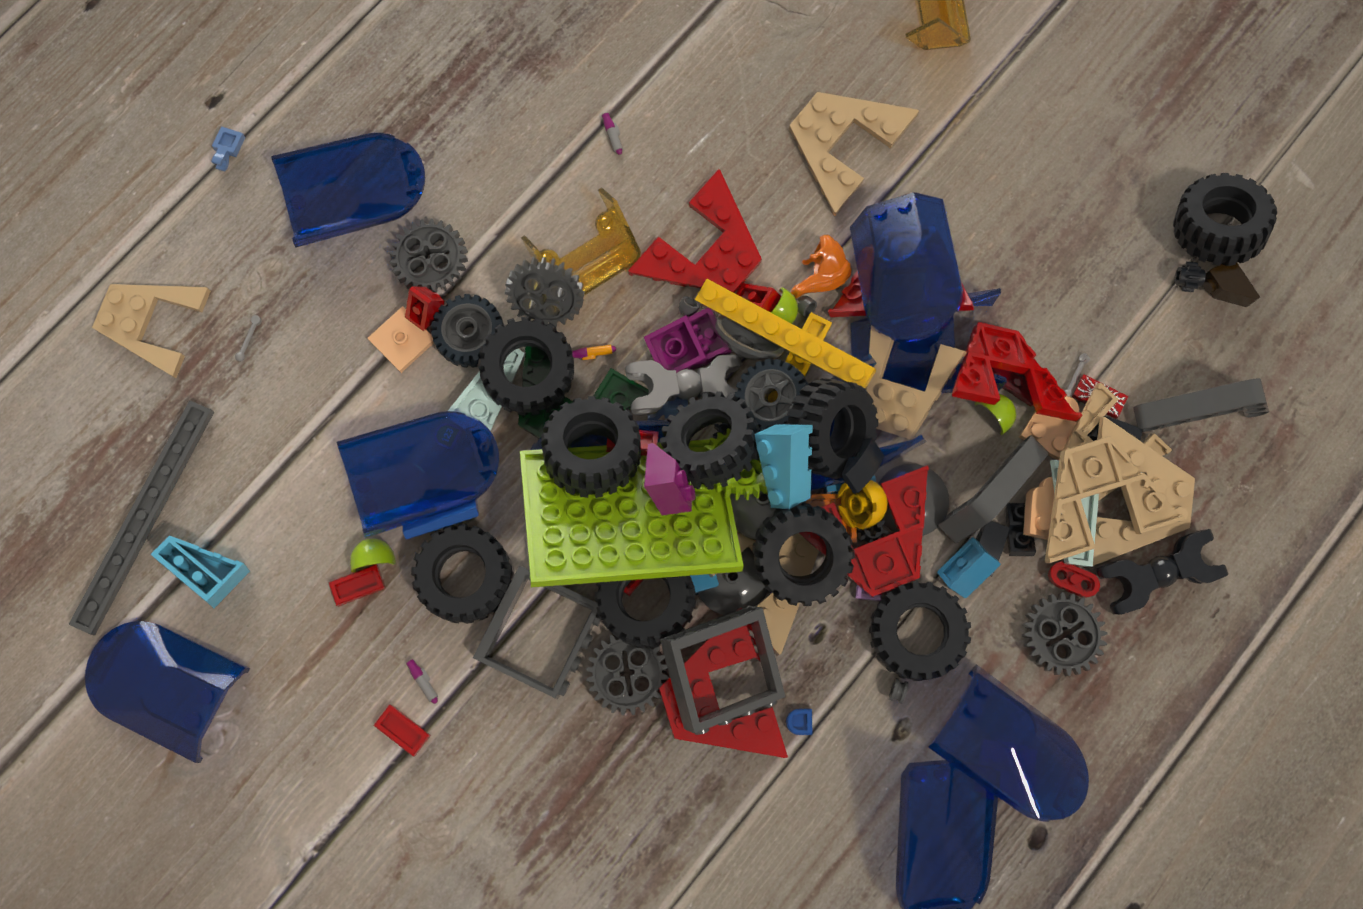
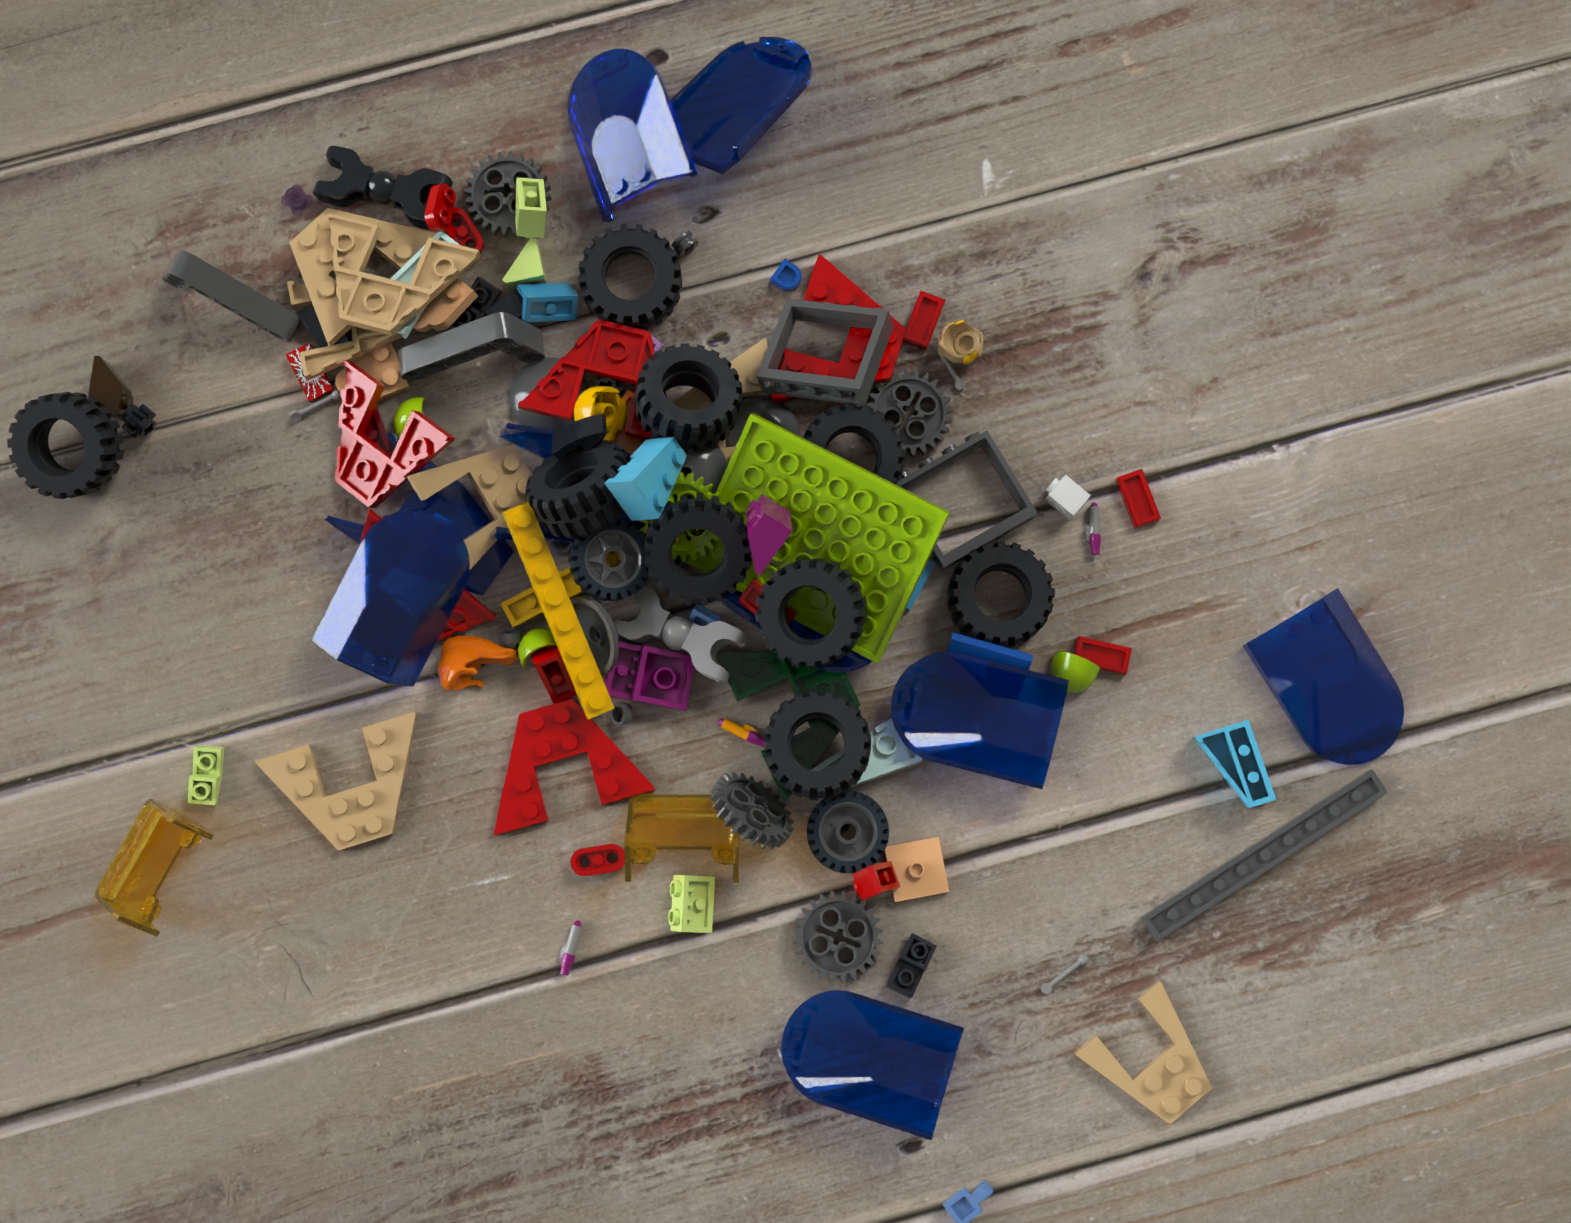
camera: 150 degrees left, 5 degrees up
none -> yellowish green slope [188,745,225,805]
none -> clear purple plate [281,185,313,216]
none -> red plate [425,183,456,233]
none -> yellowish green slope [502,238,547,291]
none -> yellowish green slope [515,178,547,238]
none -> red plate [570,844,627,876]
none -> yellowish green bracket [668,875,715,933]
none -> black slope [885,933,937,999]
none -> red tile [903,291,945,351]
none -> light grey hinge [932,341,966,391]
none -> tan hair [938,320,984,365]
none -> white brick [1045,475,1091,521]

